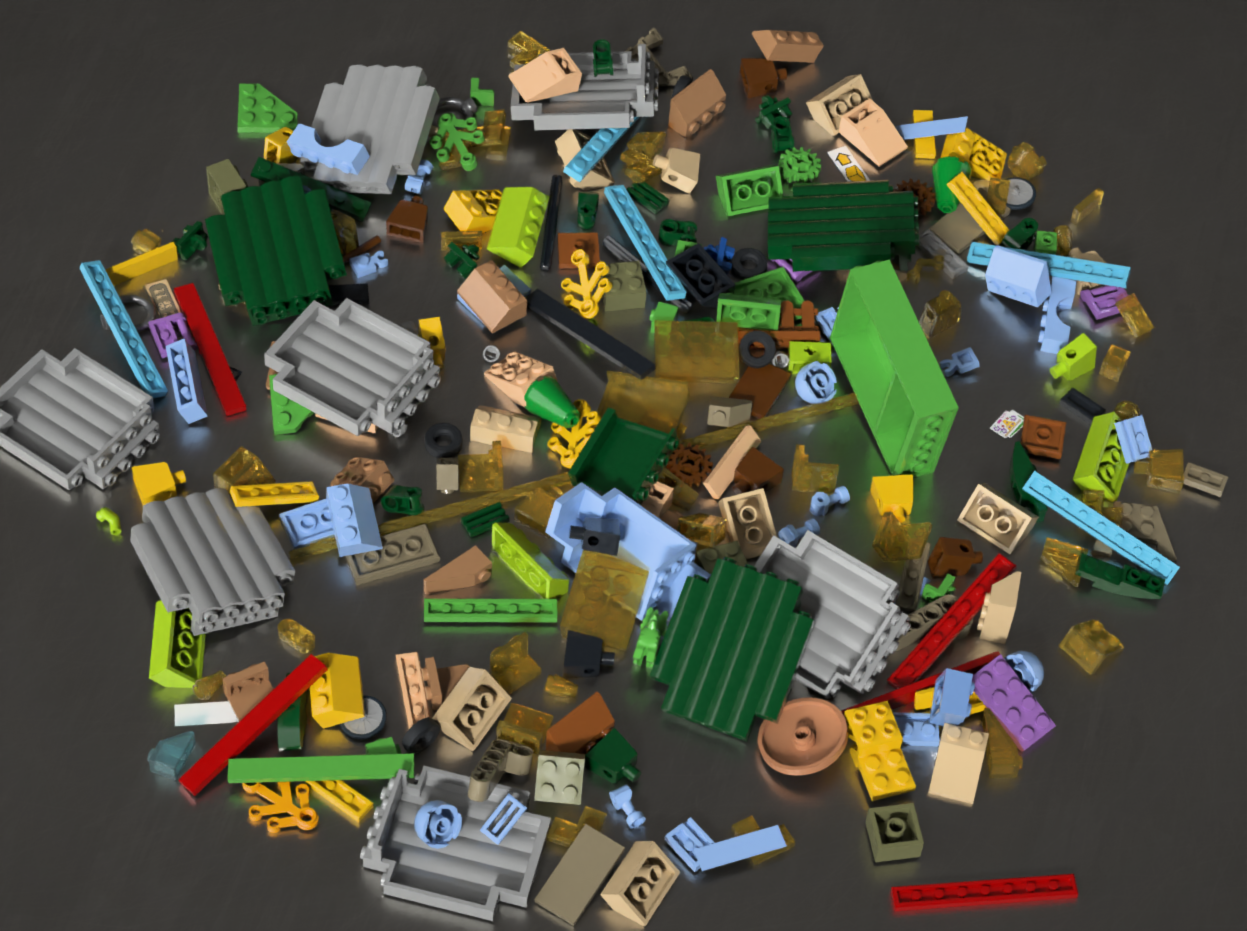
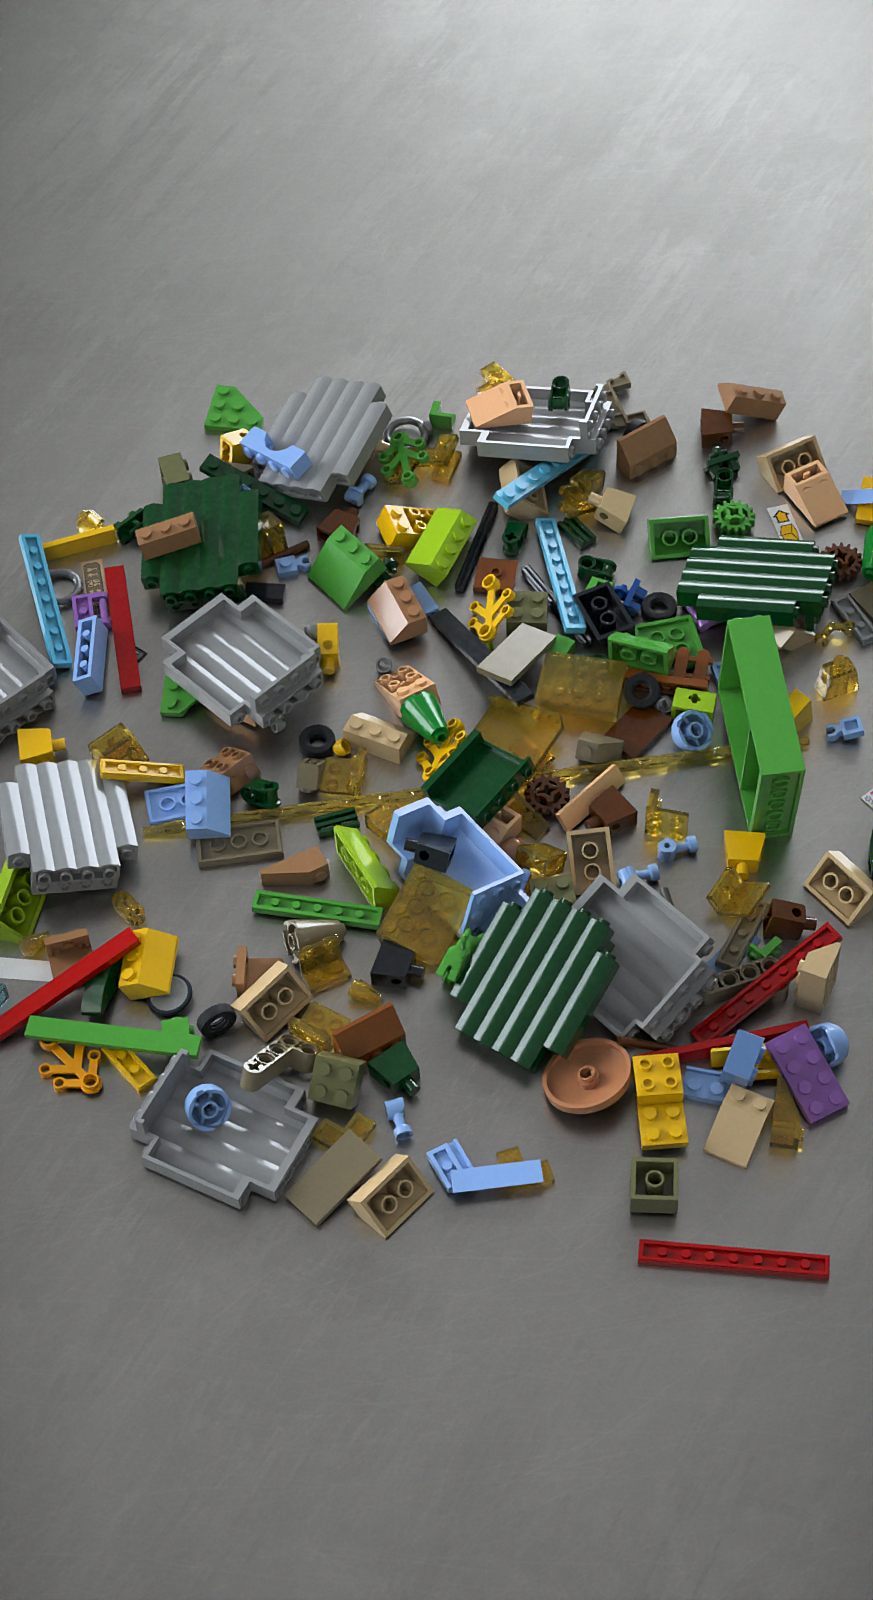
camera: 20 degrees right, 0 degrees up
light nougat tile [396,652,430,729] -> none
light blue tile [480,793,527,845] -> none
none -> medium nougat slope [135,511,202,560]
none -> dark tan cone [283,920,346,963]
none -> bright green slope [307,525,387,611]
none -> yellow hinge [333,738,351,757]
none -> tile [477,623,556,686]
none -> reddish brown bar [617,1036,677,1051]

